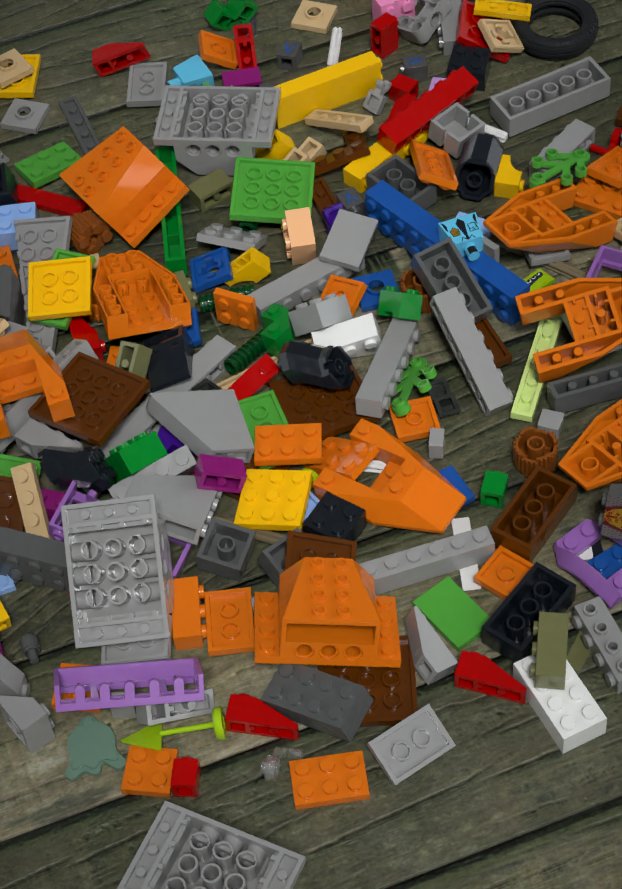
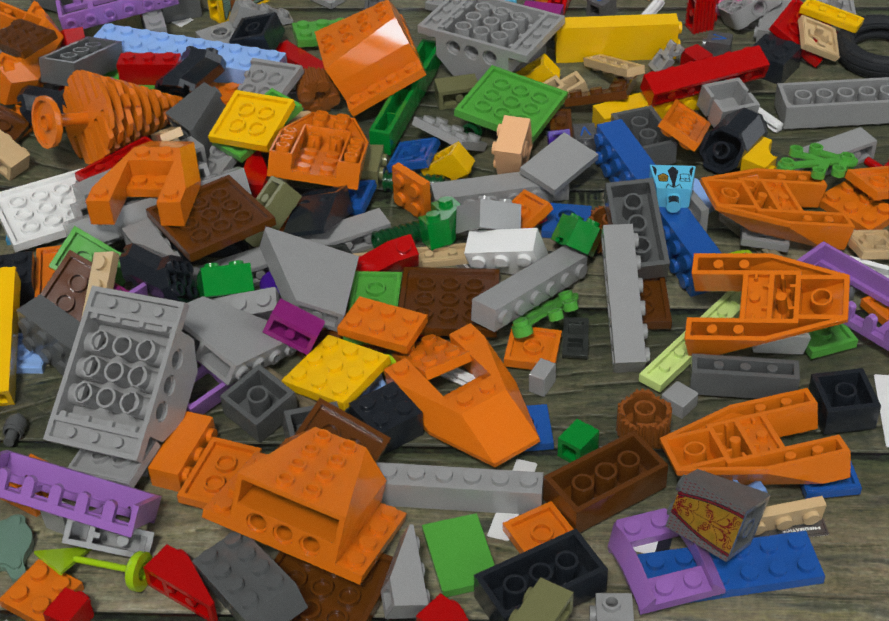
camera: 20 degrees right, 10 degrees down
black brick [277,341,355,390] -> none

